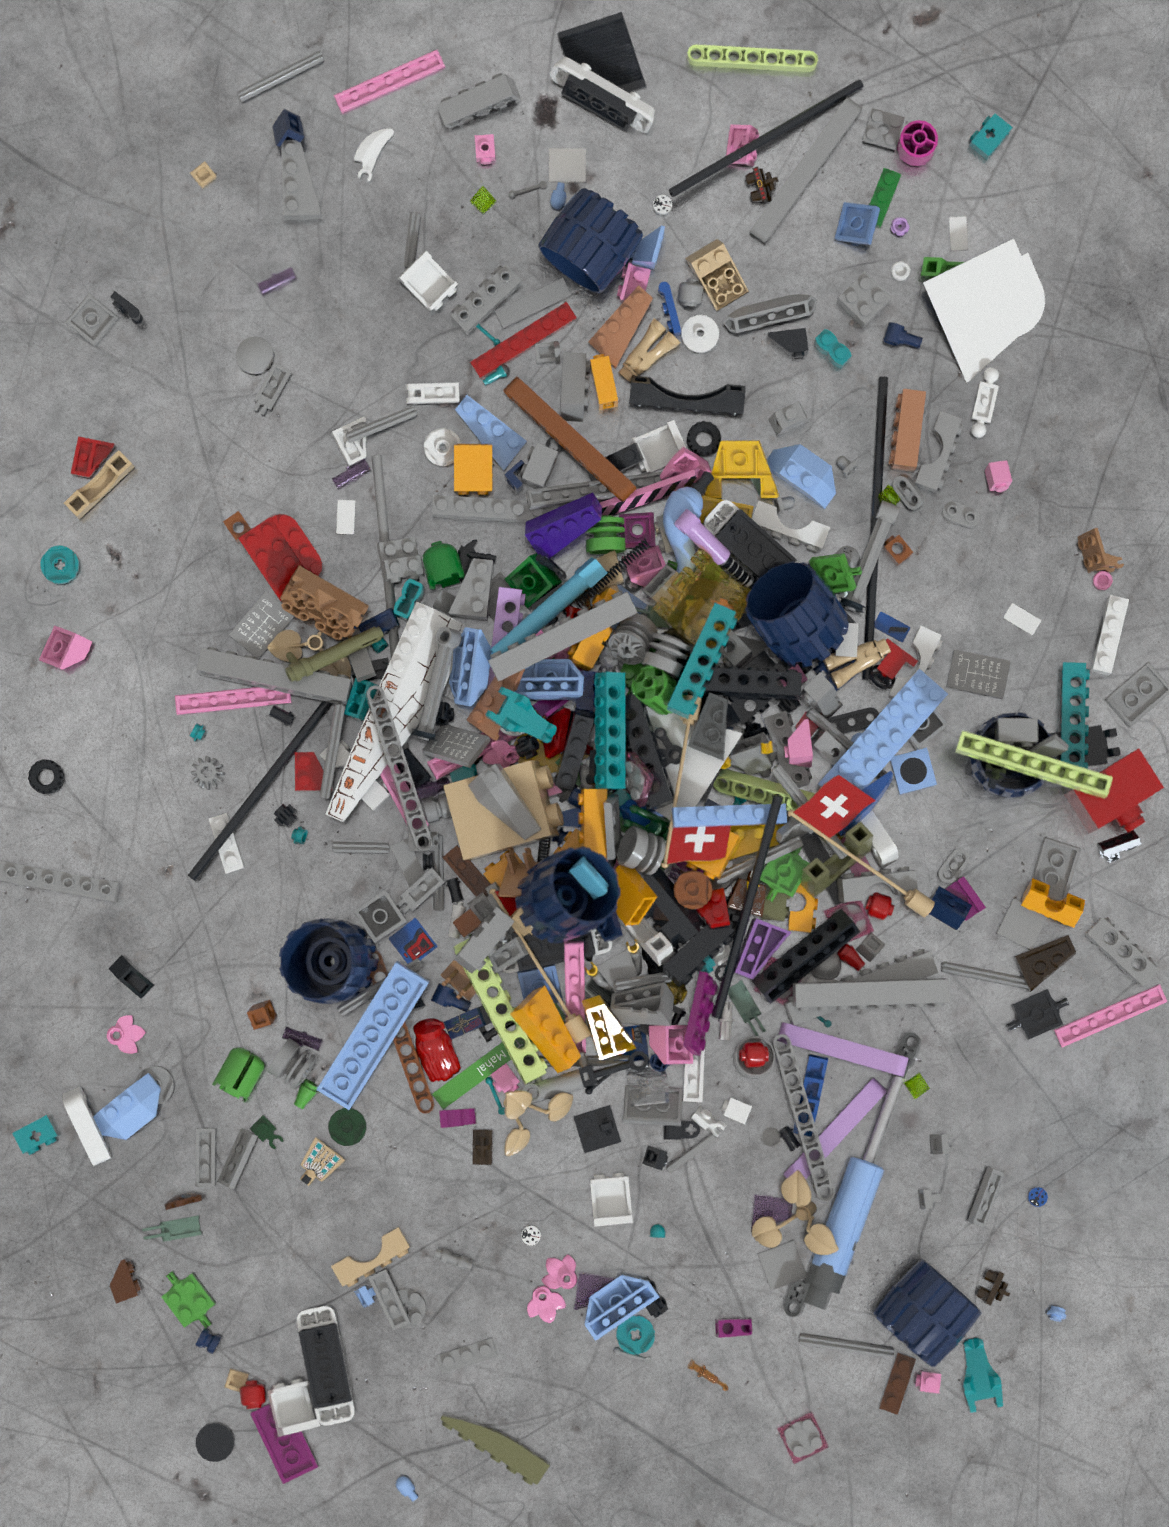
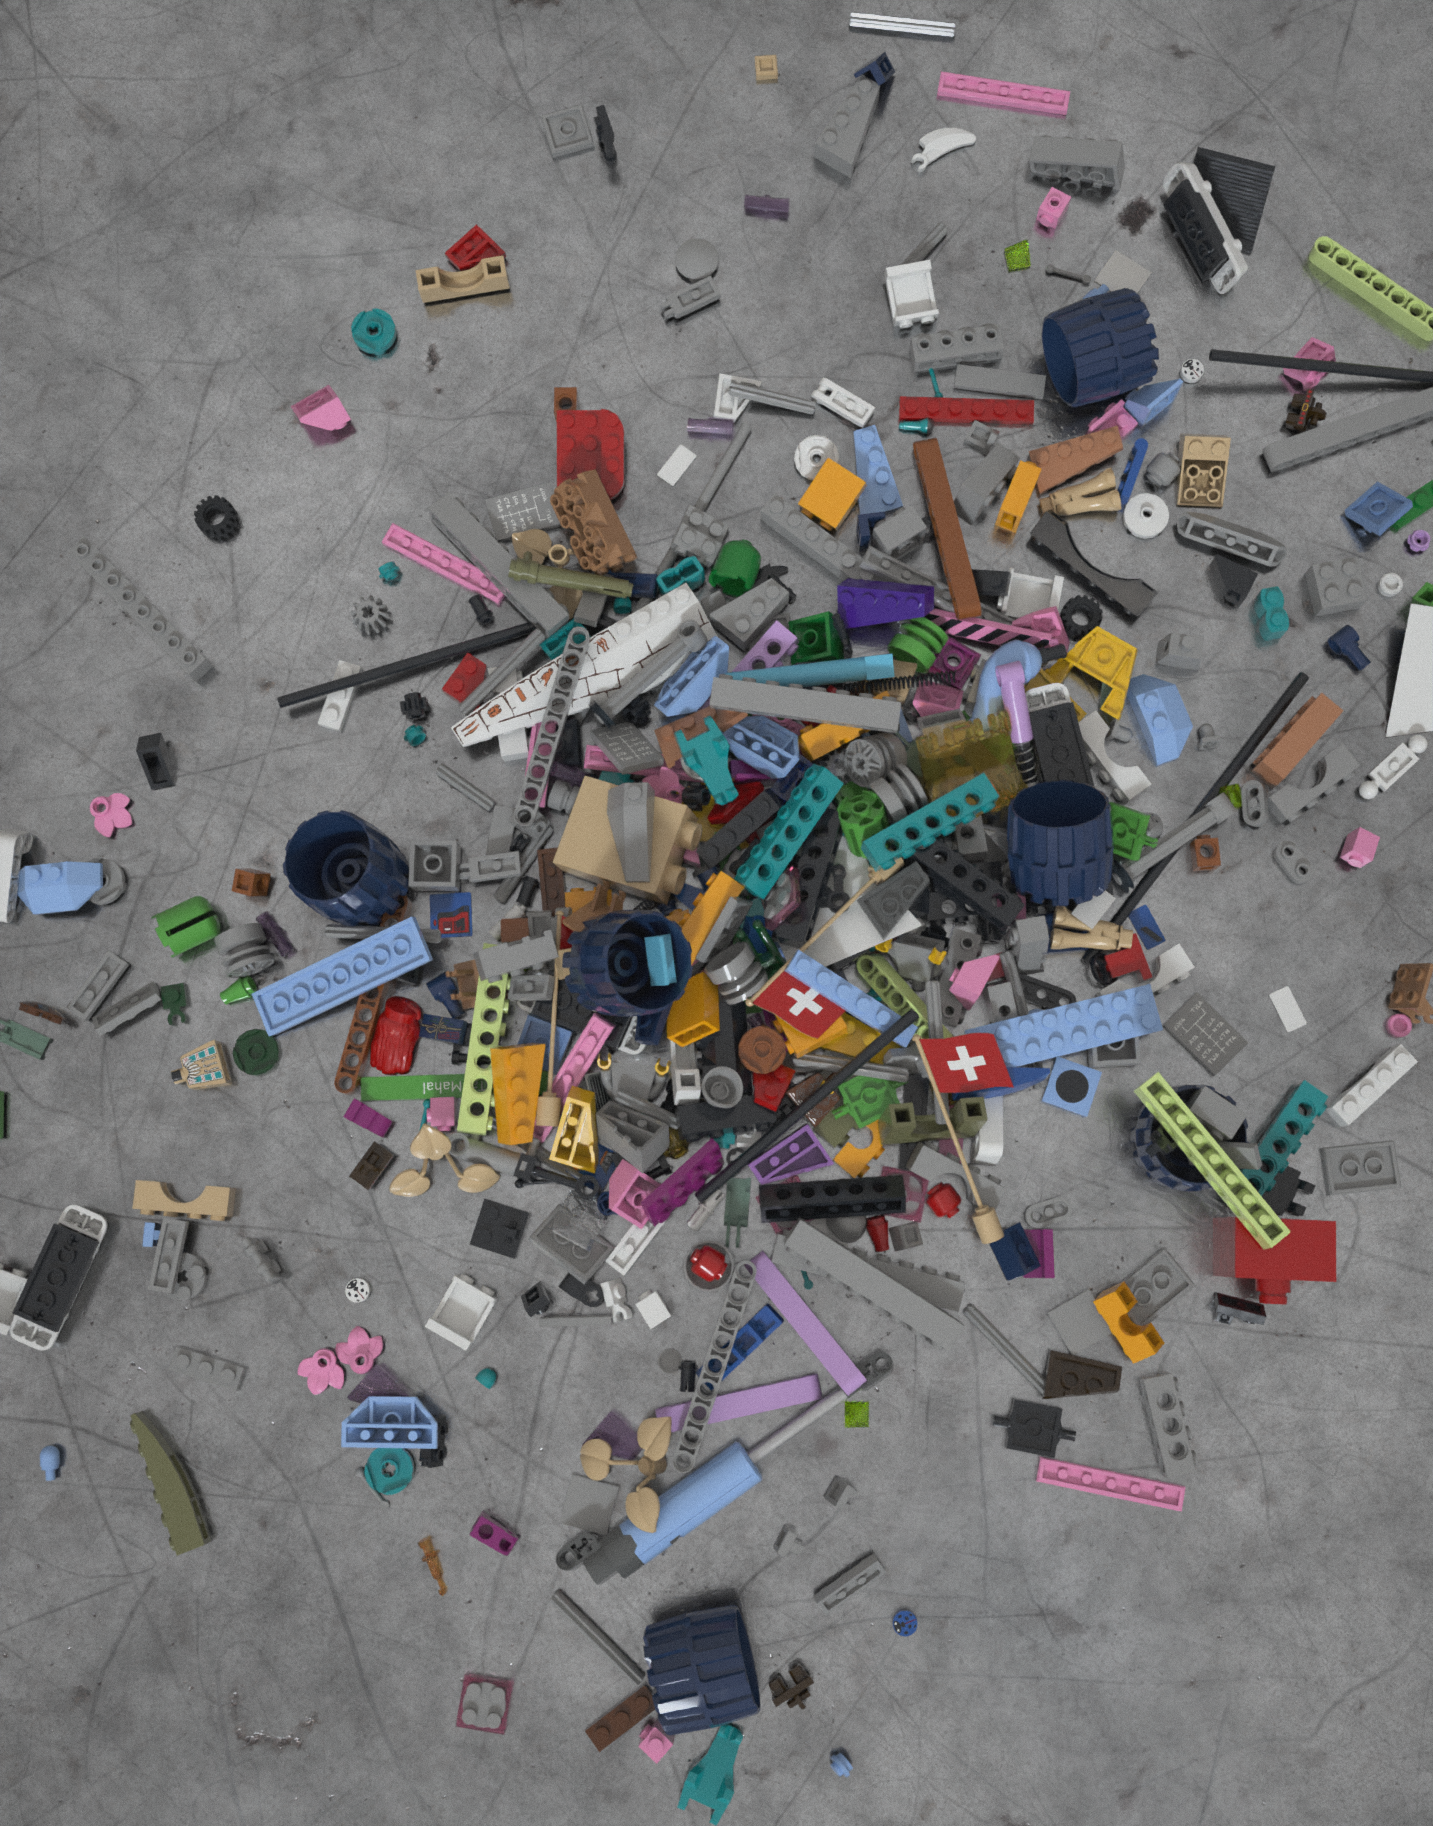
camera: 45 degrees right, 5 degrees down
none -> light grey helmet [701,1066,743,1108]

